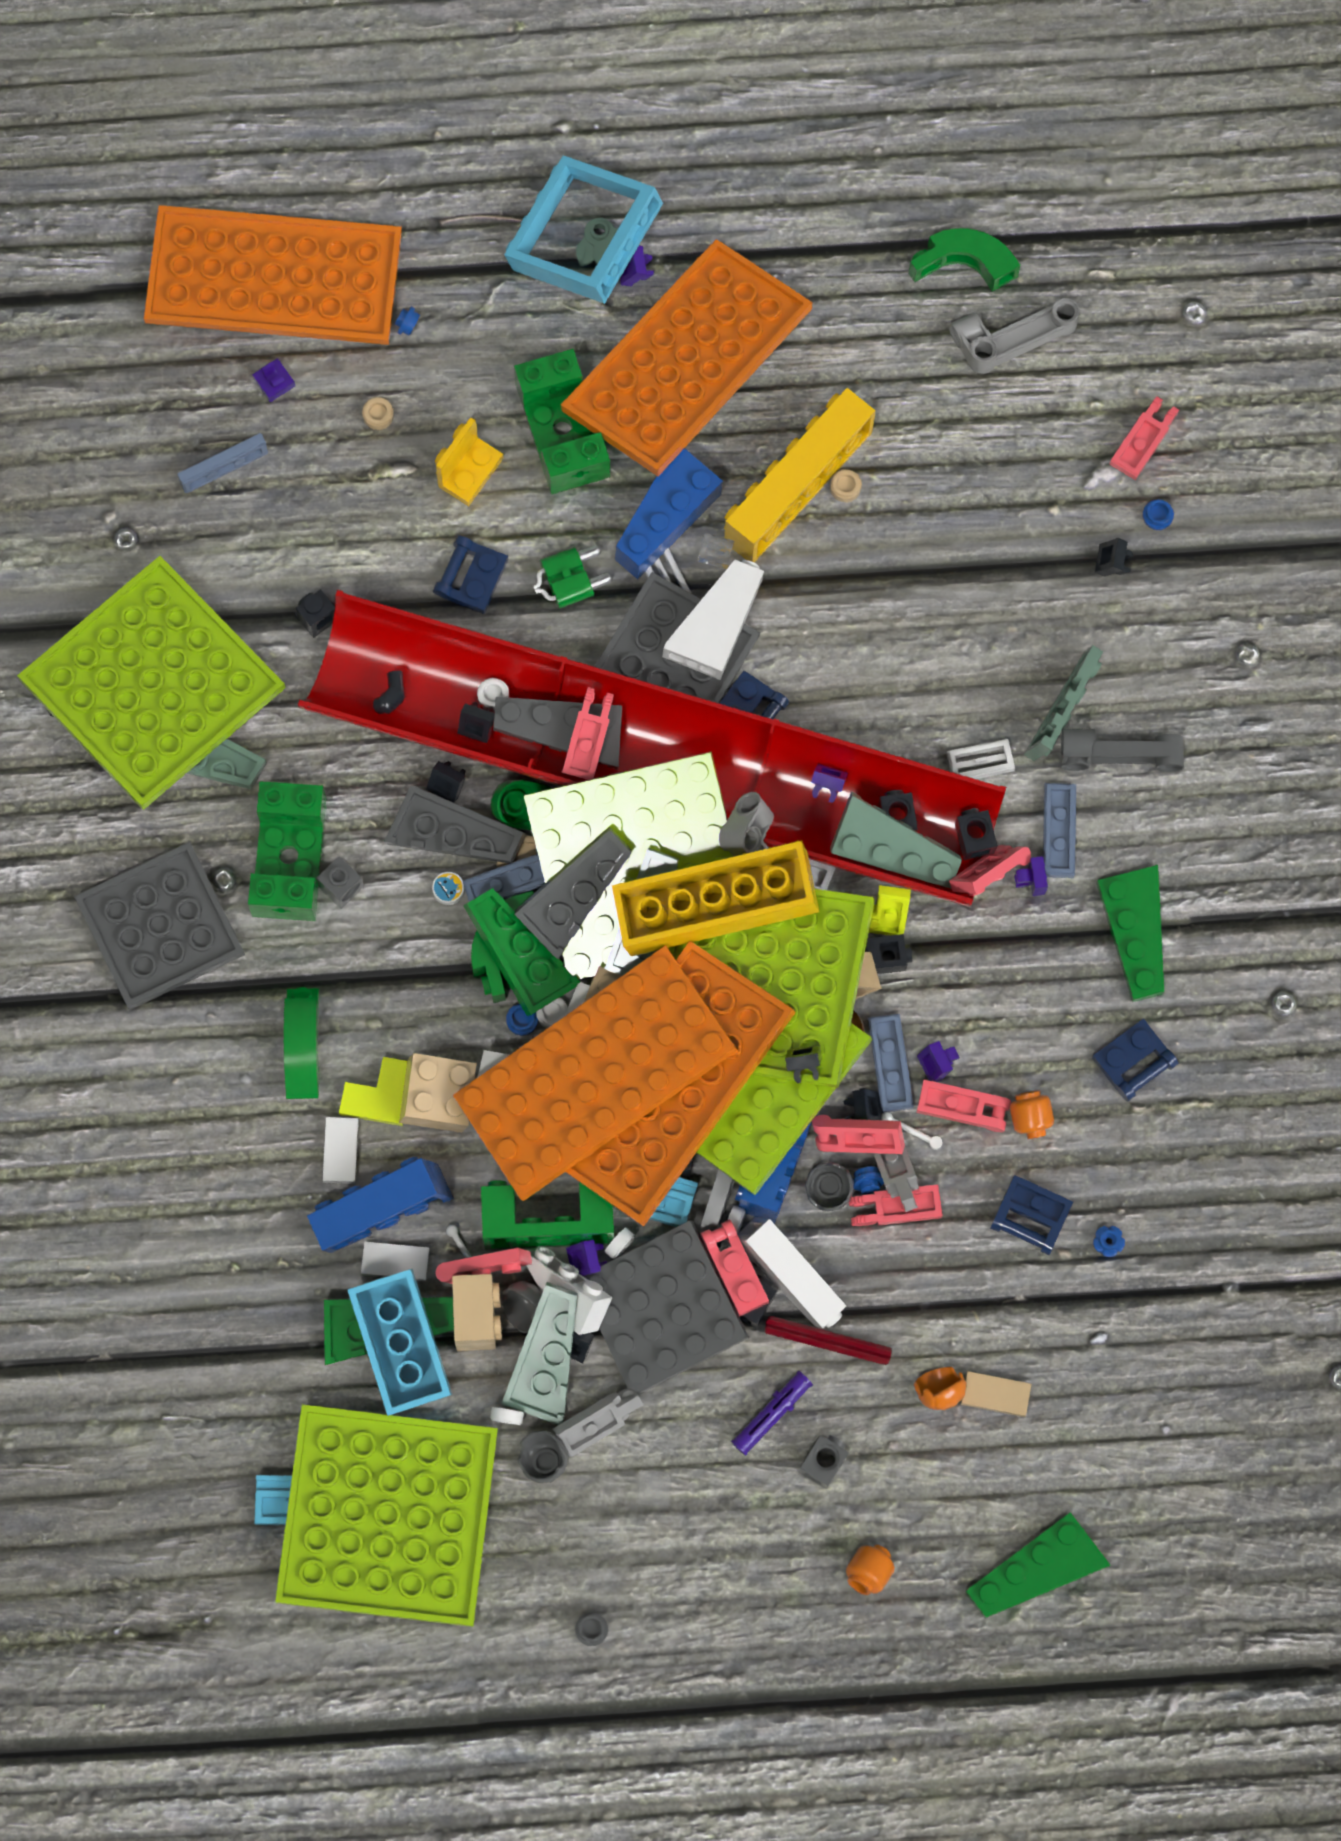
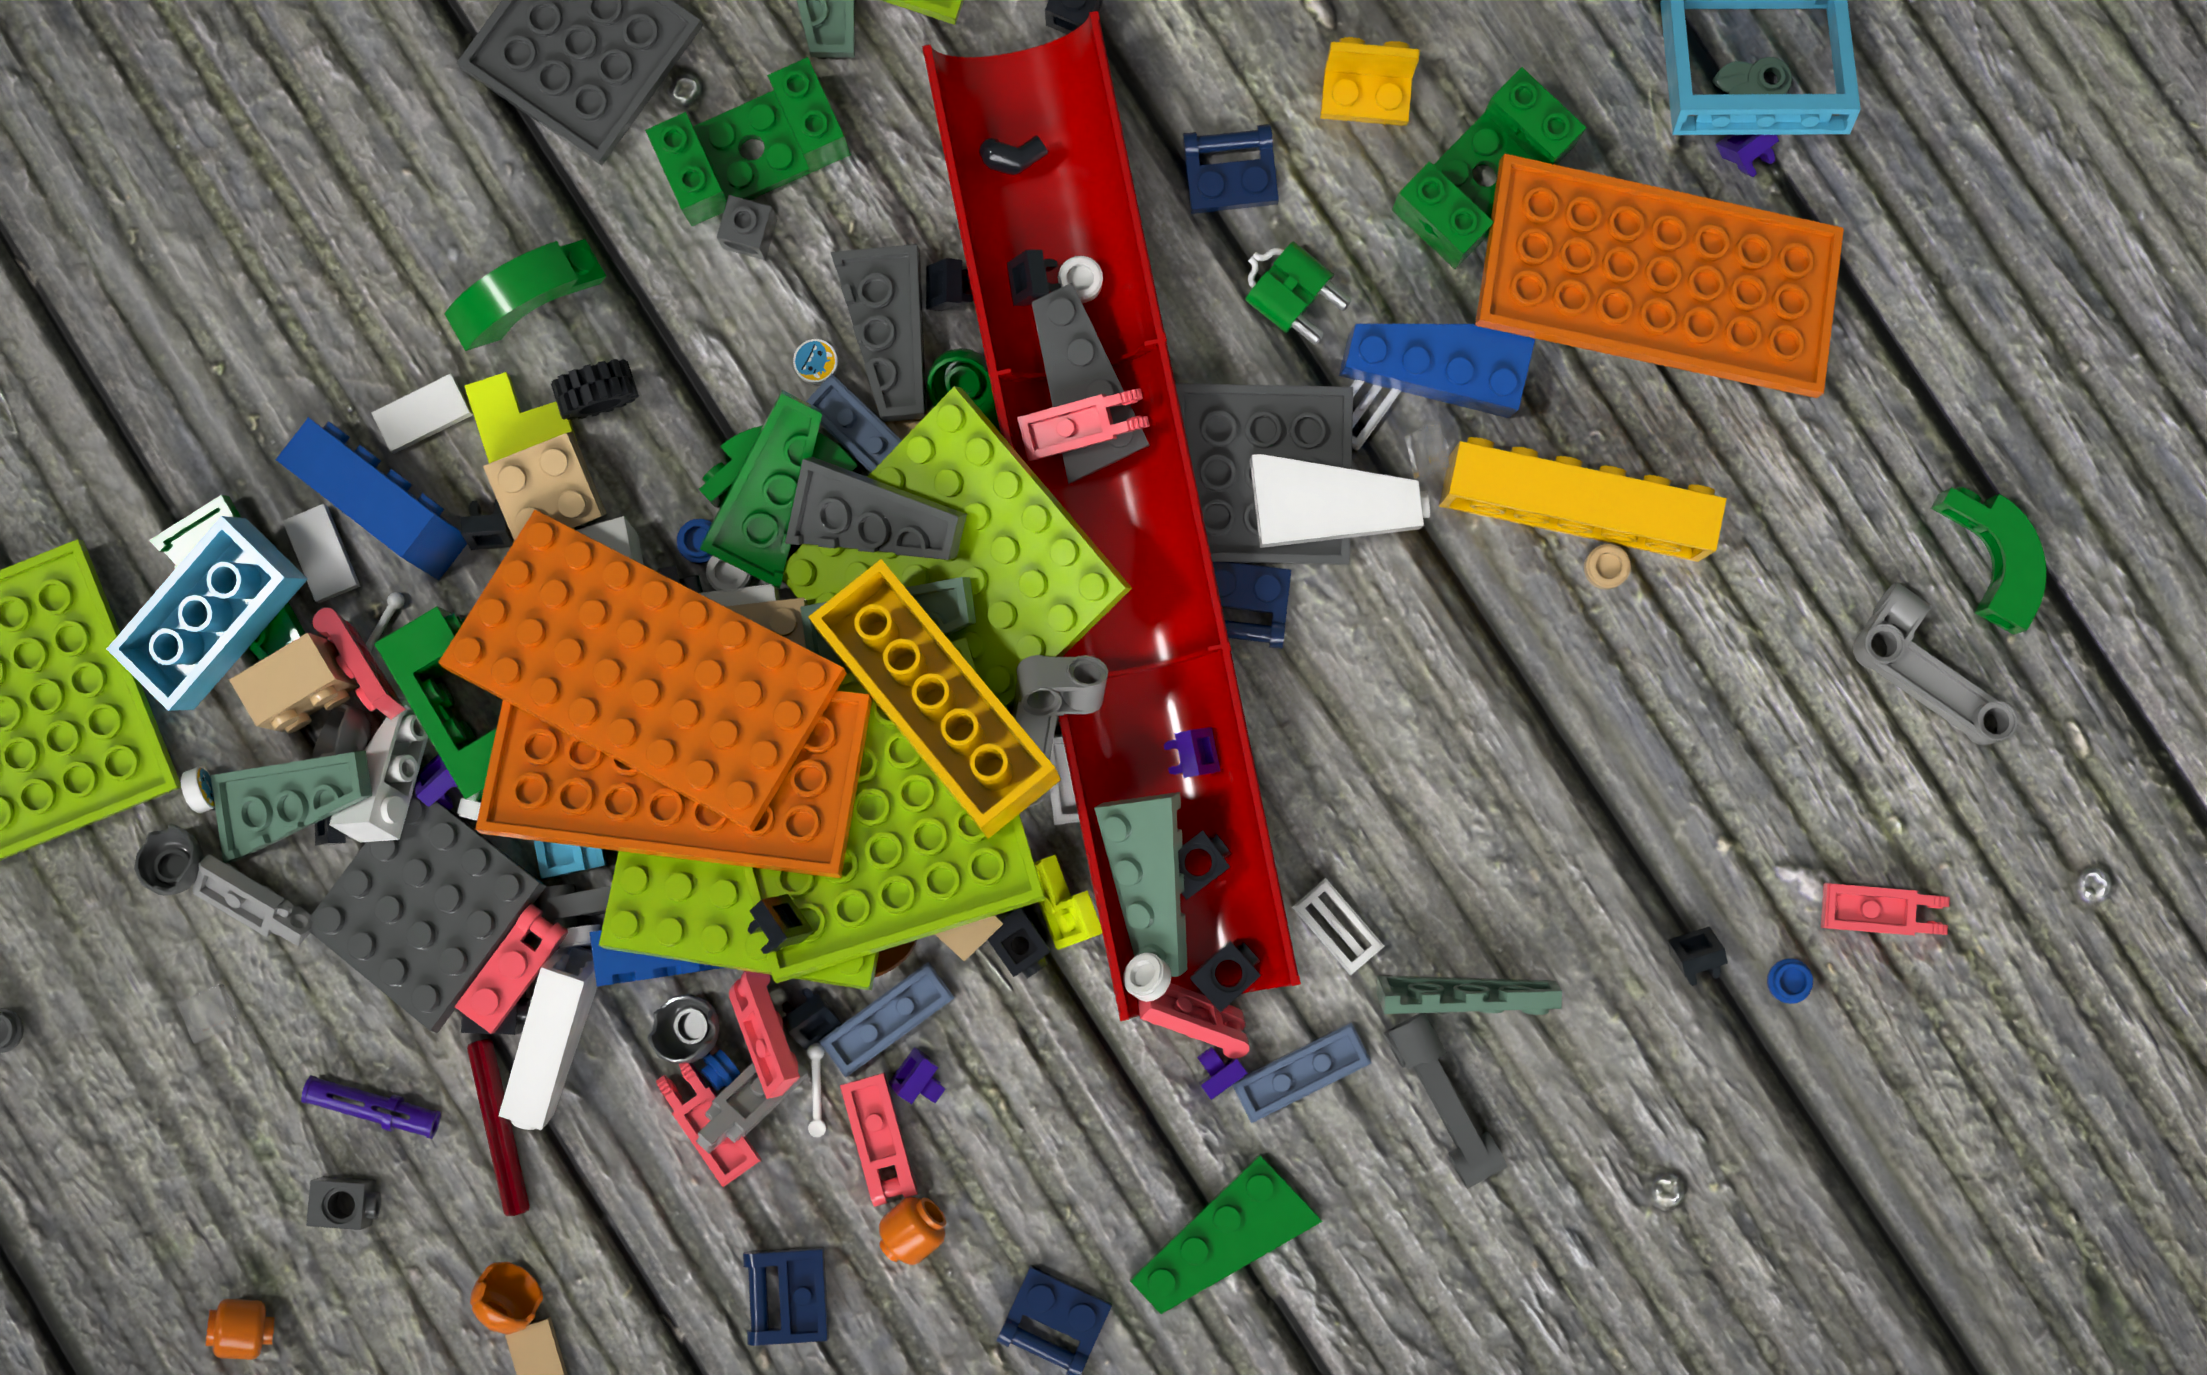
camera: 65 degrees right, 10 degrees up
none -> black tile [461,499,514,550]
none -> black tyre [551,359,639,420]
none -> white tile [1123,953,1171,1002]

